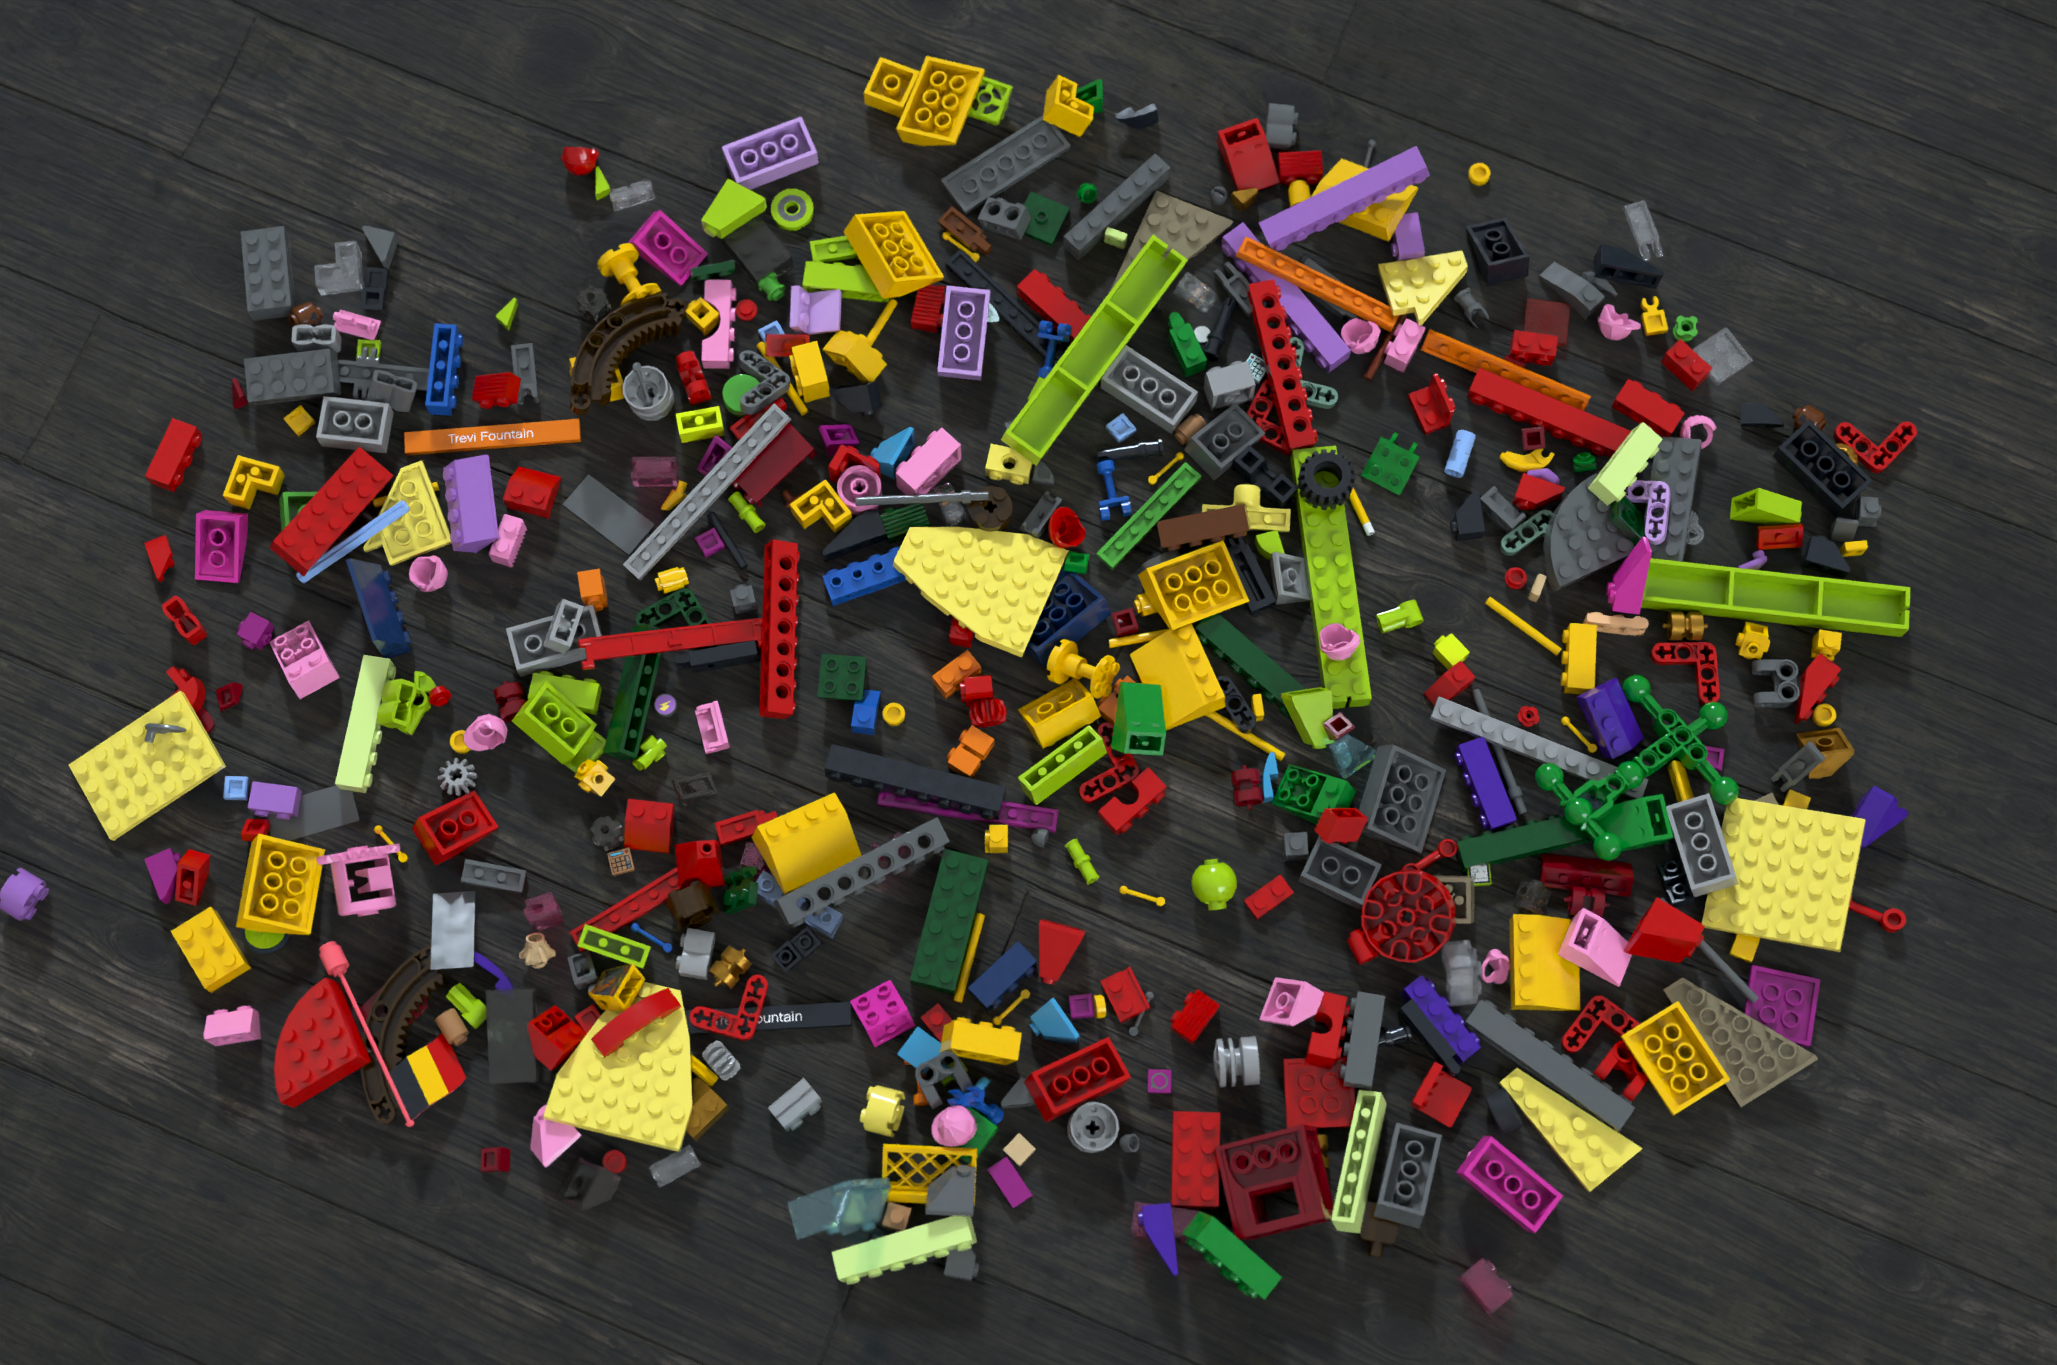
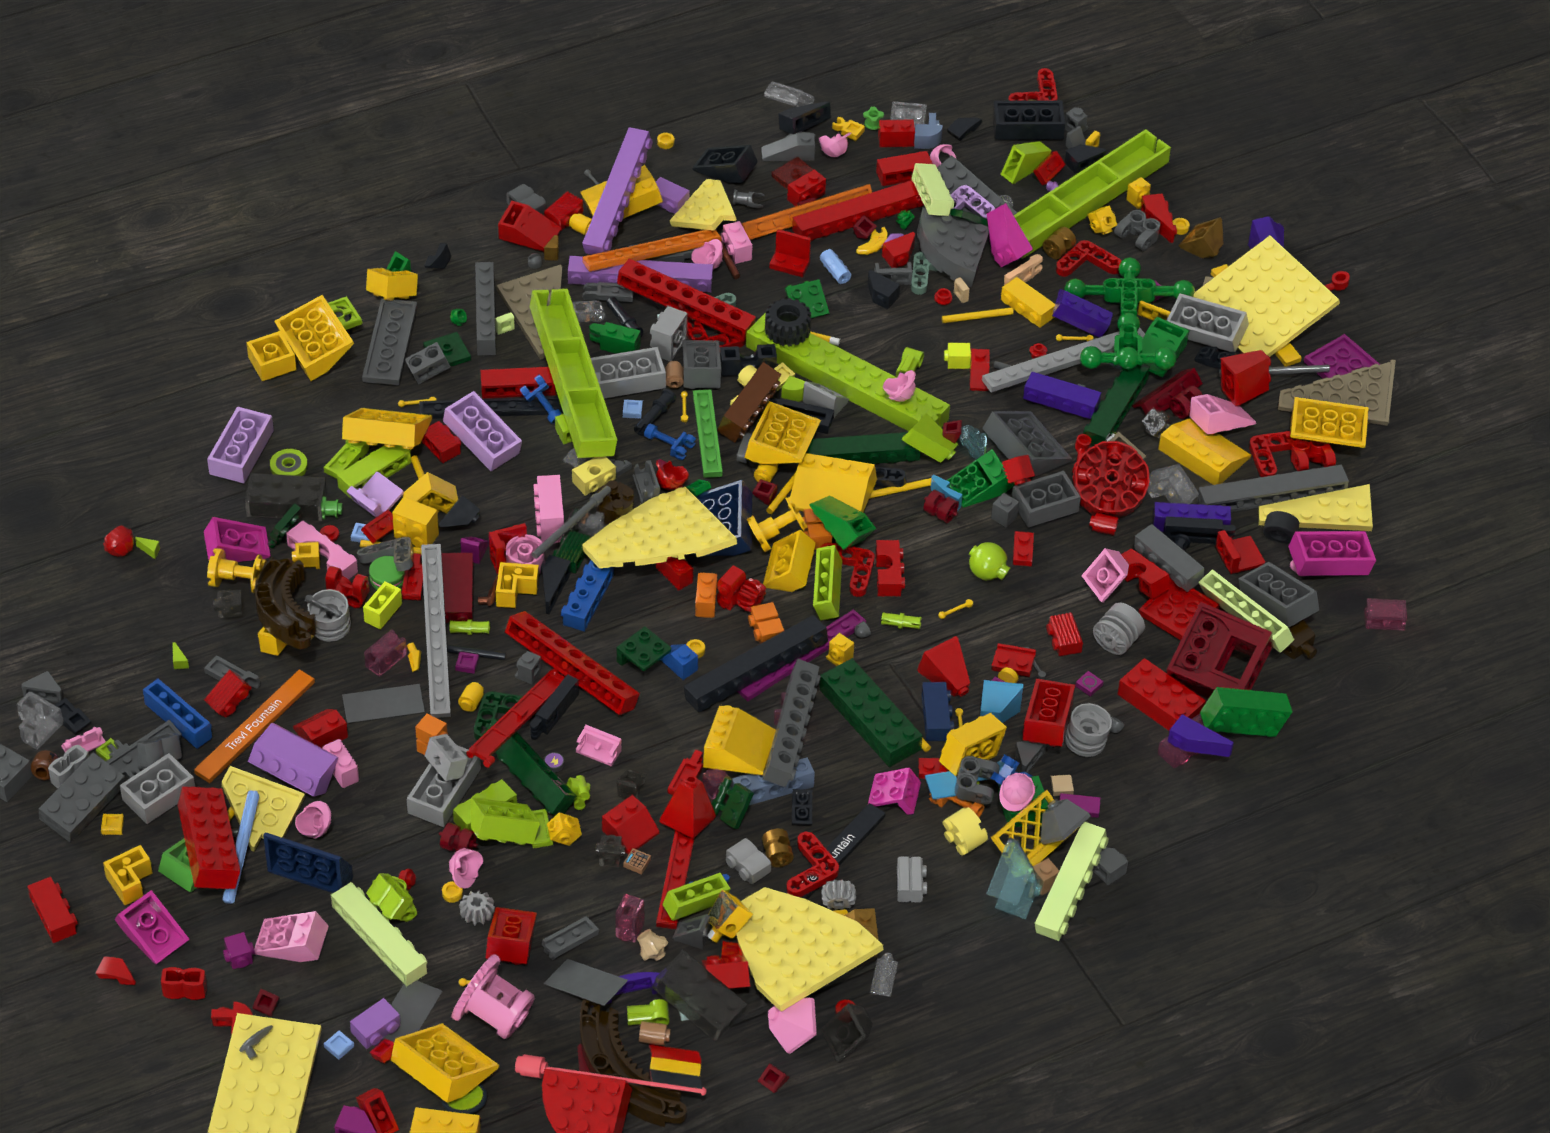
camera: 50 degrees left, 25 degrees down
dark red slope [232,378,248,409] -> none
red slope [591,988,682,1058] -> none
clear hinge [609,179,655,211] -> none
dark brown brick [666,880,719,931] -> none
magenta slope [697,435,732,476] -> none
lime slope [701,179,767,239] -> none
dark azure slope [870,427,915,480] -> none
reddish brown hinge [937,206,992,256] -> none
yellow tile [1251,694,1264,722] -> none
bright pink piece [1480,949,1510,984] -> none
dark grey hinge [1771,741,1826,793] -> none
reddish brown head [1792,405,1827,431] -> none
none -> sand blue brick [914,113,943,149]

